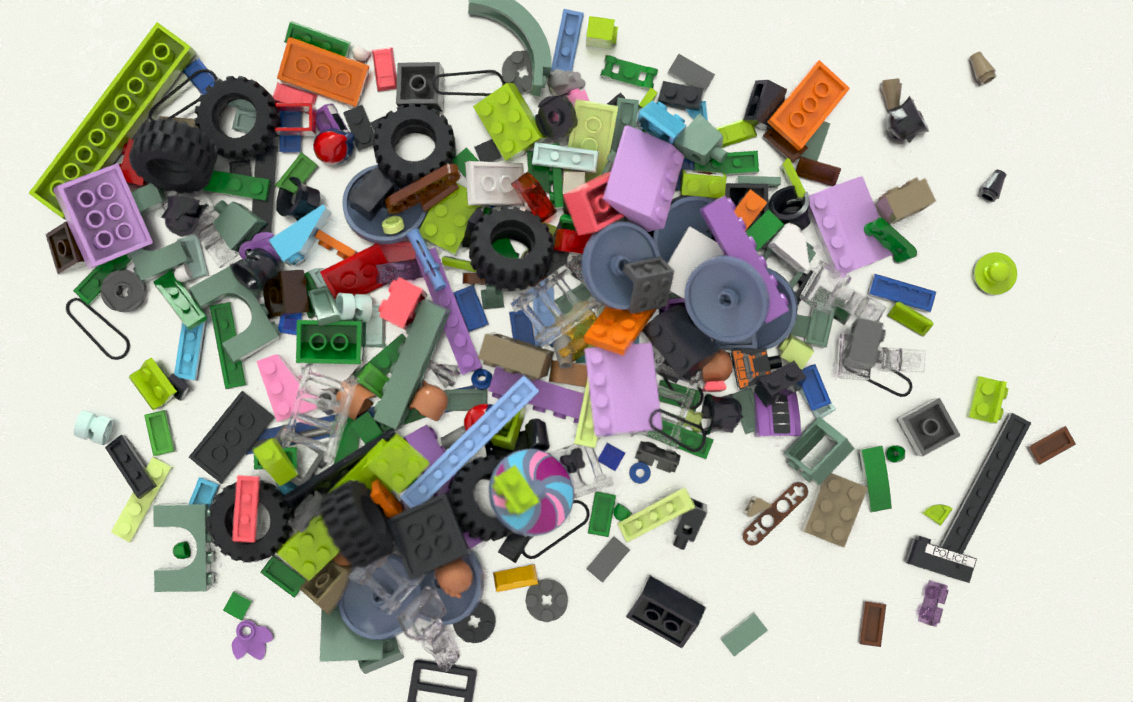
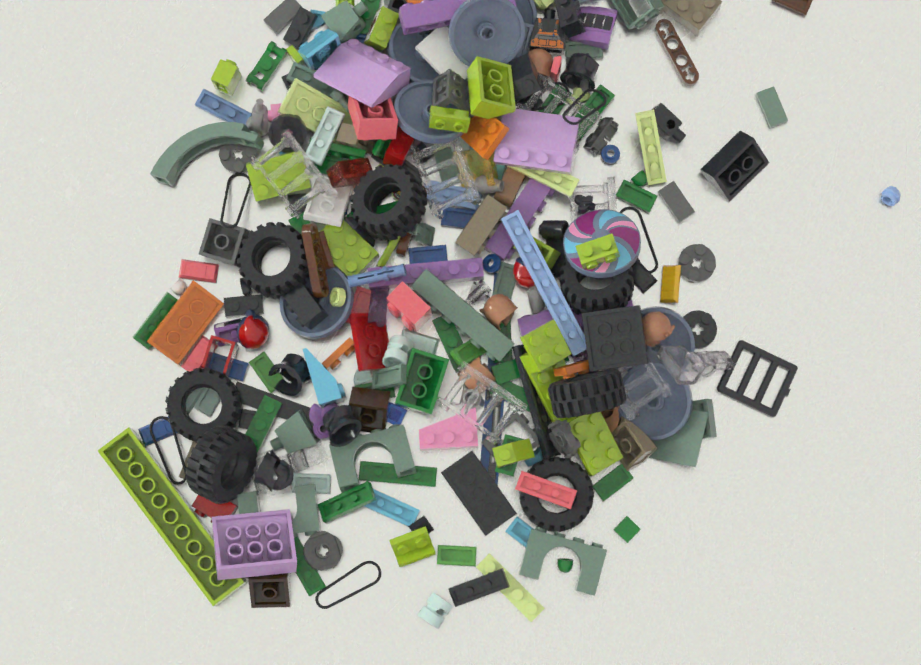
camera: 75 degrees left, 5 degrees down
white hinge [174,263,193,282] -> none
medium lavender plate [232,620,273,660] -> none
clear blue tile [597,442,625,471] -> none
dark tan slope [743,496,772,518] -> none
none -> clear fence [250,129,335,219]
none -> lime bracket [429,105,470,133]
none -> lime slope [467,56,516,119]

